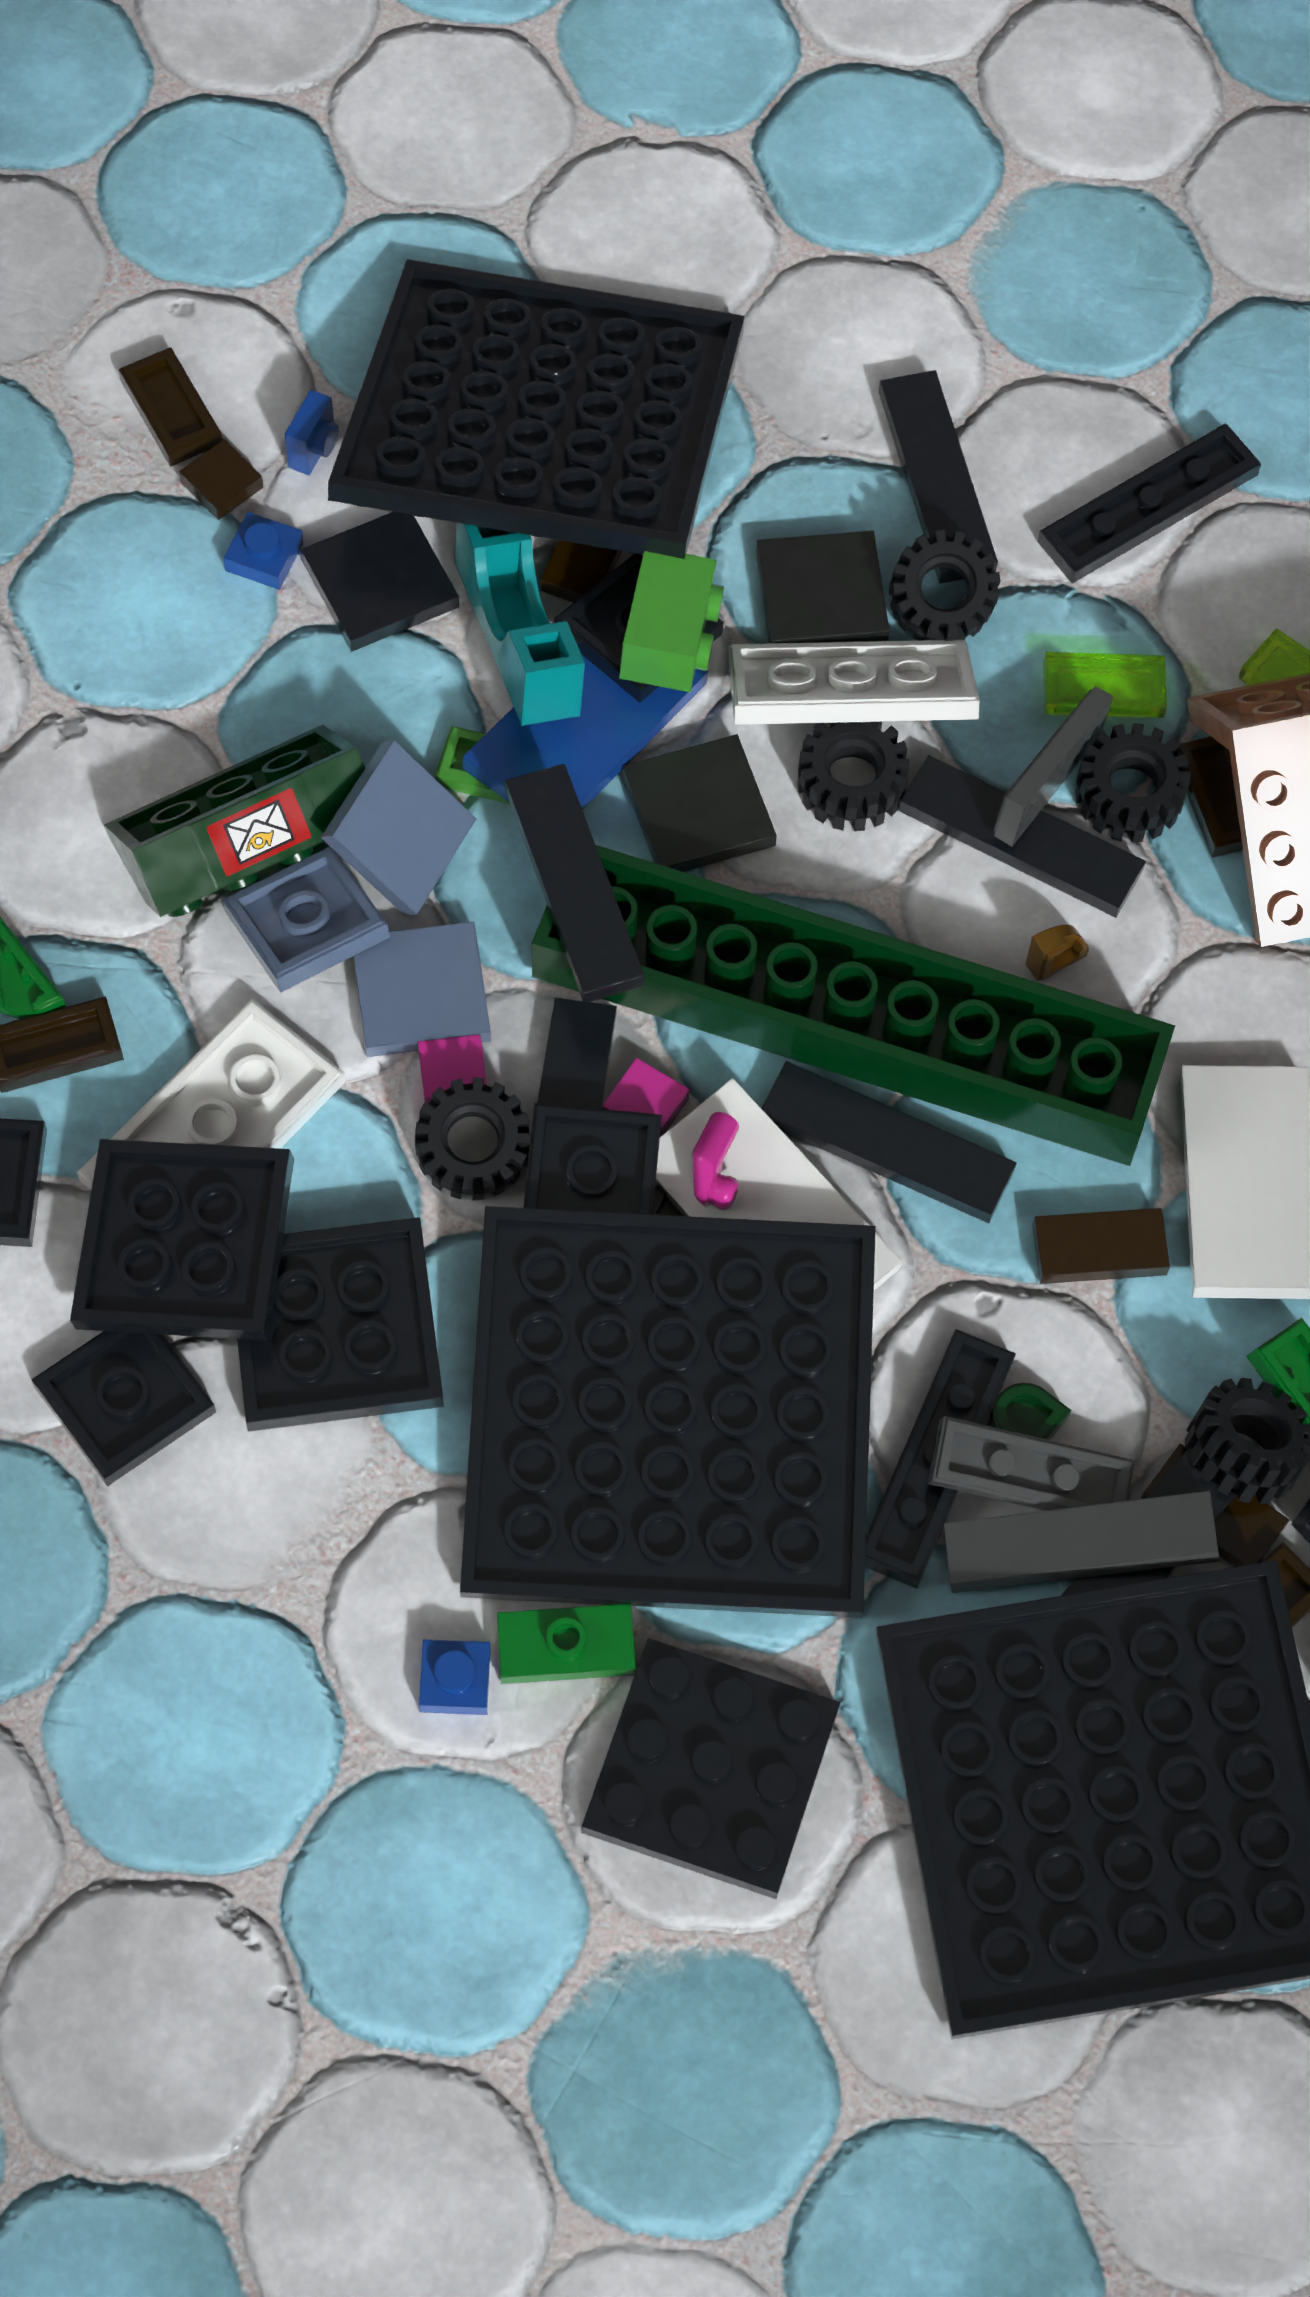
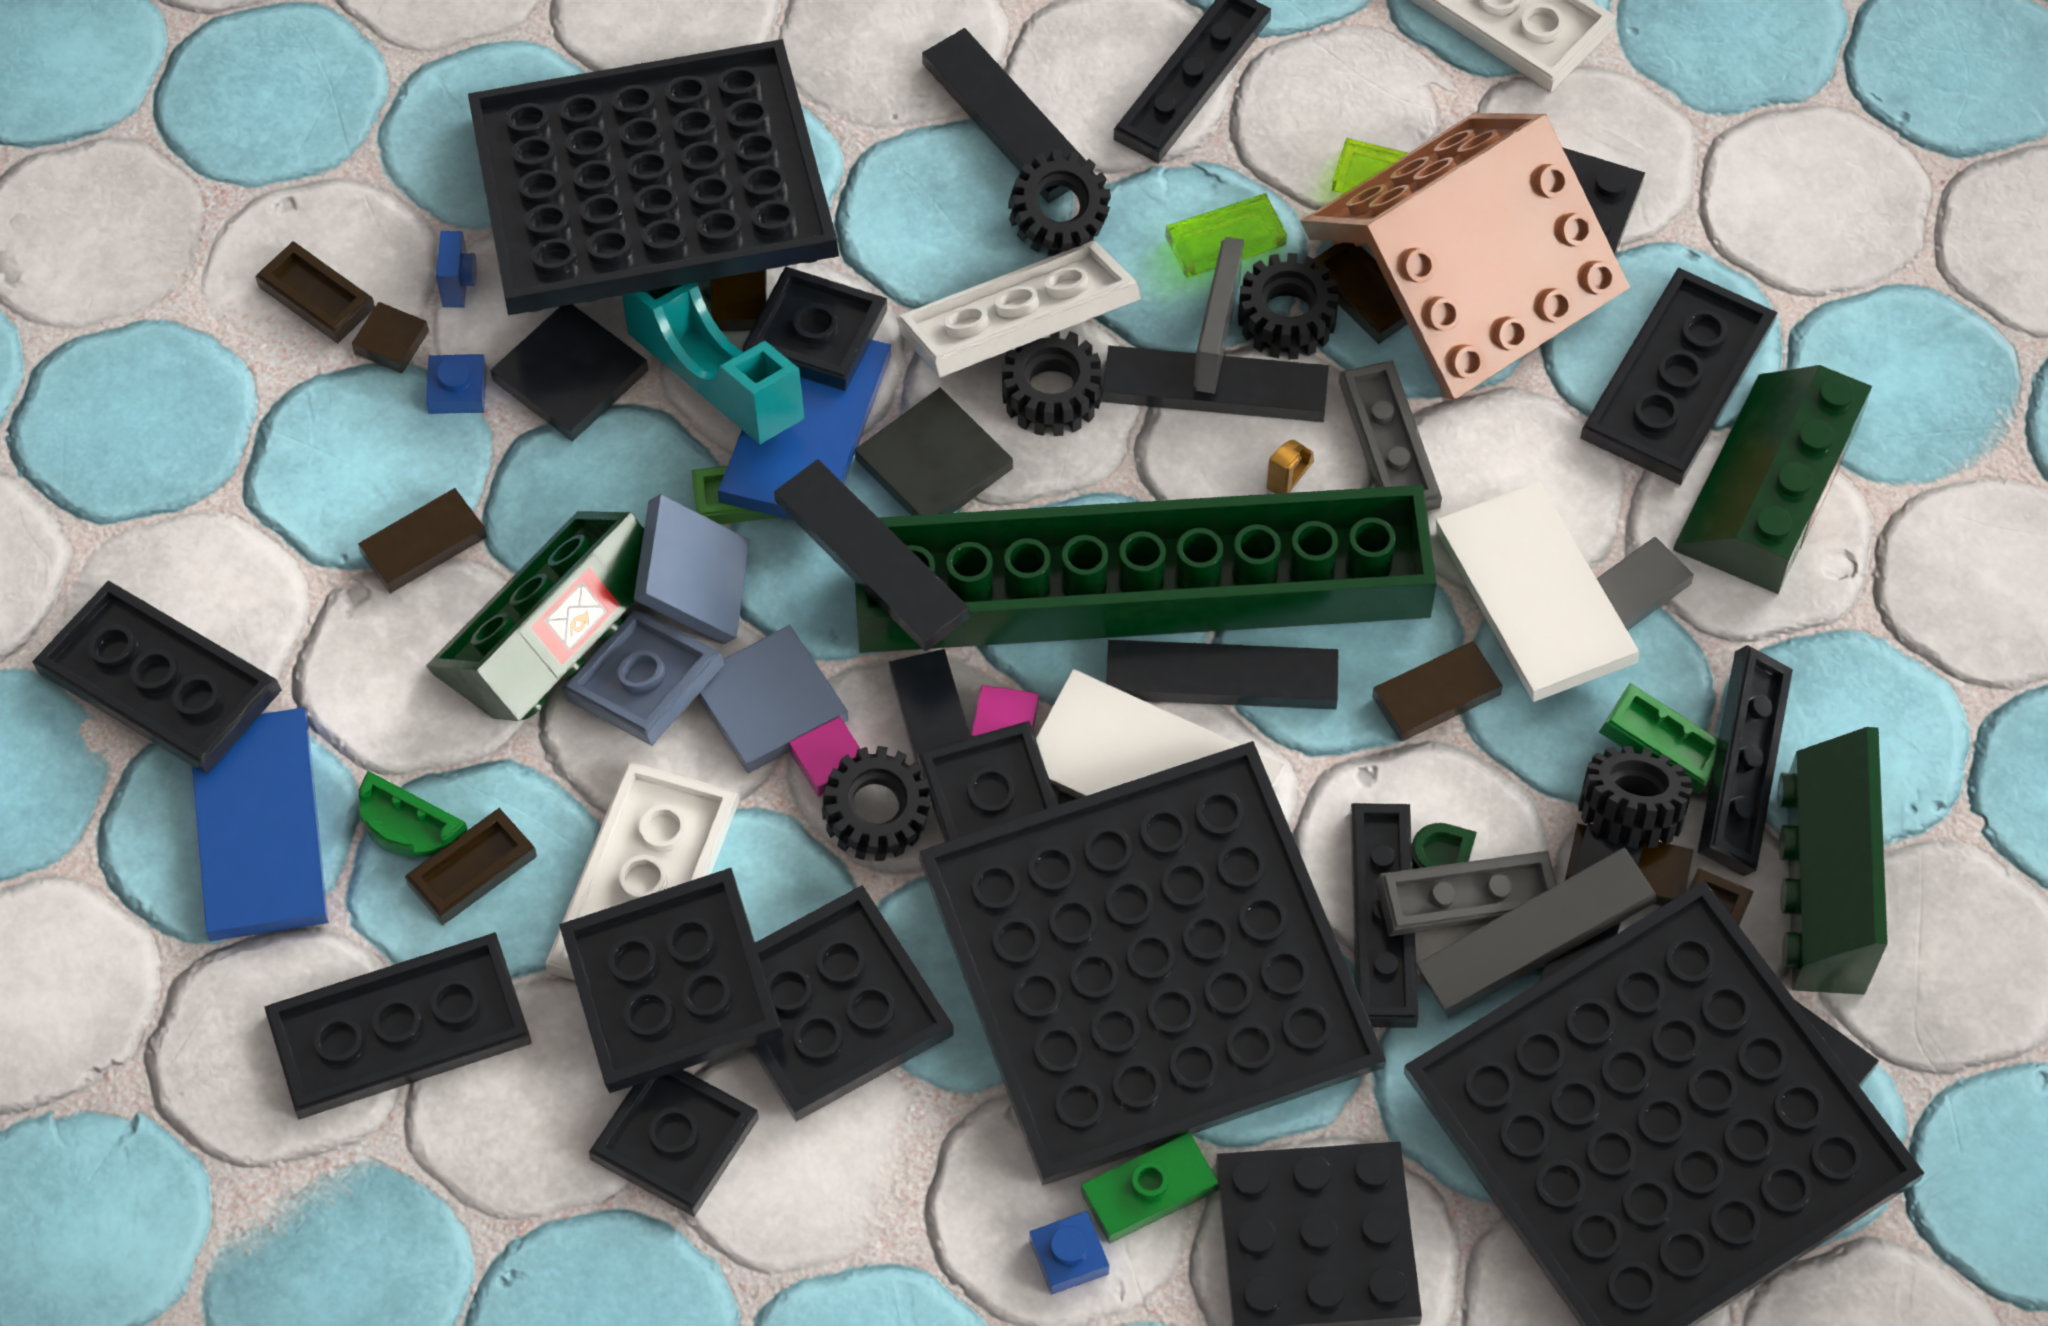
camera: 20 degrees left, 5 degrees down
bright green brick [619,551,724,693] -> none
dark pink arm [691,1112,739,1210] -> none
pearl dark grey tile [756,530,890,644] -> none
none -> dark brown tile [358,488,487,593]
none -> dark grey tile [1339,360,1442,511]

